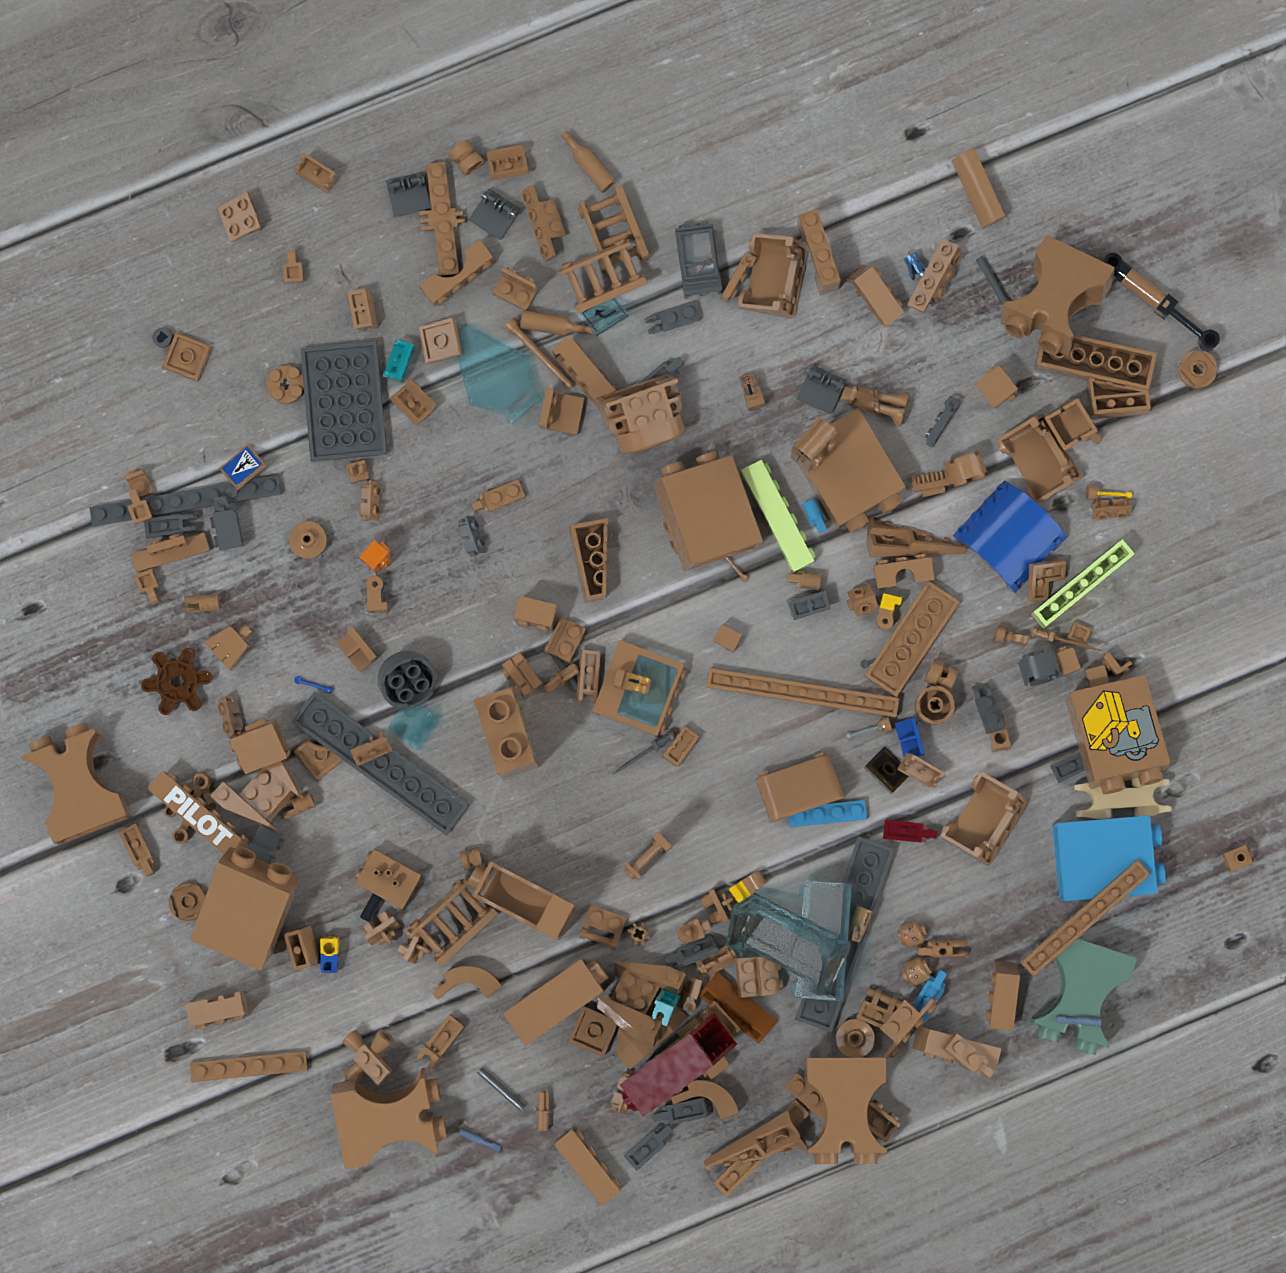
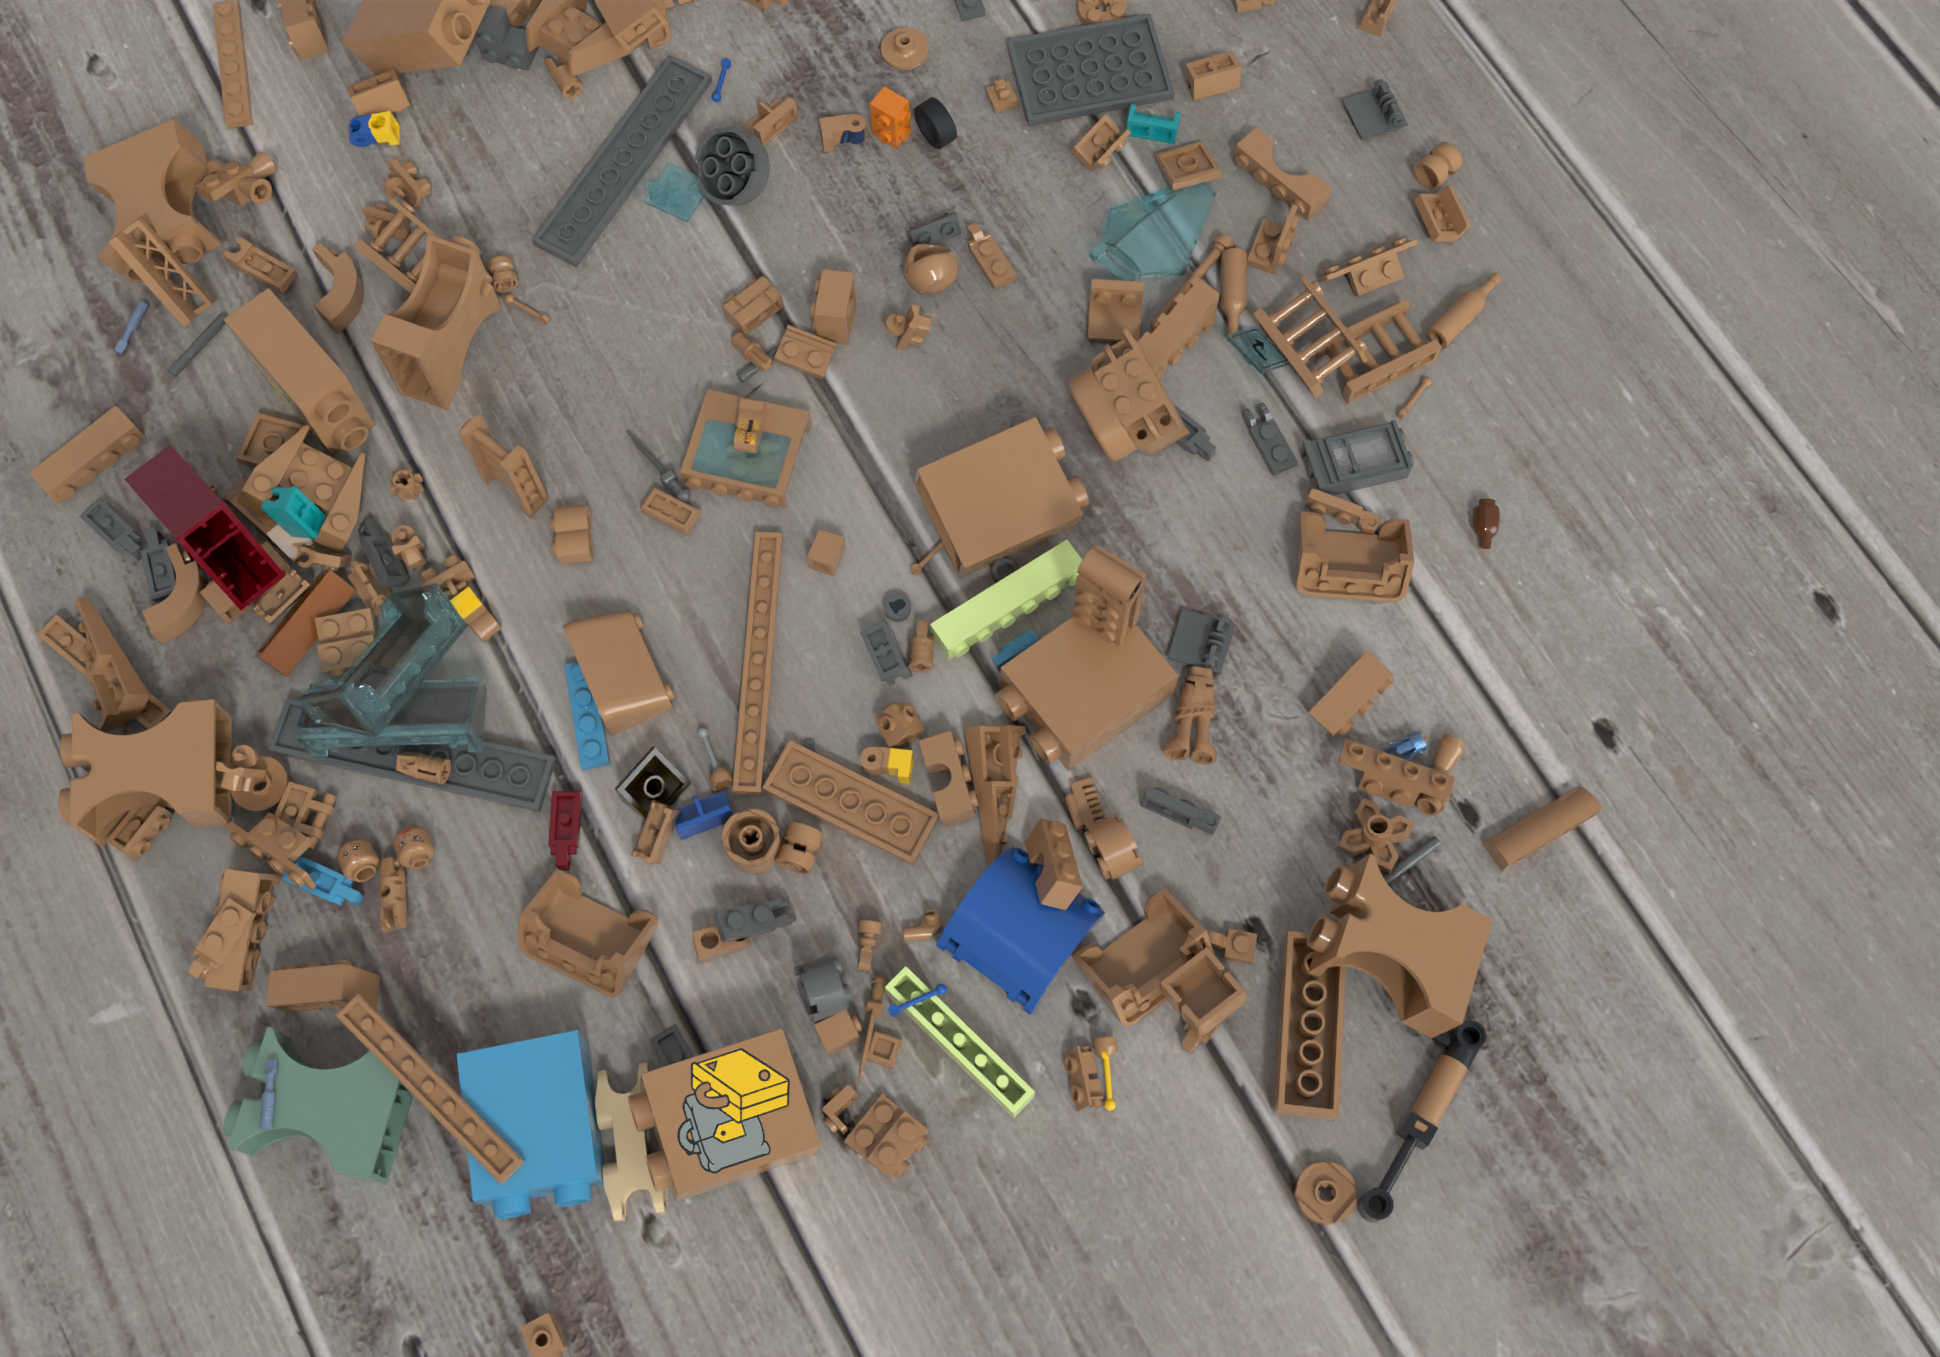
camera: 80 degrees right, 15 degrees down
medium nougat tile [293,739,344,781] -> none
medium nougat plate [350,732,393,766] -> none
medium nougat piece [355,849,422,922] -> none
medium nougat hinge [360,481,381,521] -> none
medium nougat hinge [419,162,465,277] -> none
dark grey hinge [468,189,521,240] -> none
medium nougat brick [474,688,539,779] -> none
medium nougat axle [536,1092,551,1131] -> none
medium nougat wedge [568,518,608,603] -> none
medium nougat hinge [576,650,600,703] -> none
medium nougat plate [579,905,627,951] -> none
medium nougat leg [739,372,765,411] -> none
medium nougat arch [797,209,841,295] -> none
medium nougat plate [975,365,1019,409] -> none
medium nougat plate [1028,559,1066,602] -> none
medium nougat panel [1084,665,1109,687] -> none
medium nougat wedge [1086,377,1151,420] -> none
none -> medium nougat fence [109,217,215,327]
none -> medium nougat hips [215,745,266,792]
none -> medium nougat hinge [504,294,550,325]
none -> medium nougat brick [550,505,594,565]
none -> medium nougat plate [844,1094,929,1181]
none -> dark grey tile [884,593,911,622]
none -> medium nougat hips [885,304,931,350]
none -> blue hinge [888,984,947,1017]
none -> medium nougat piece [903,244,958,294]
none -> medium nougat arm [903,909,942,942]
none -> black tyre [914,97,957,149]
none -> medium nougat arch [1025,818,1083,910]
none -> medium nougat plate [1208,928,1257,964]
none -> medium nougat plant [1338,799,1415,873]
none -> medium nougat hinge [1398,377,1432,419]
none -> medium nougat cone [1431,734,1465,775]
none -> reddish brown plant [1473,498,1500,549]

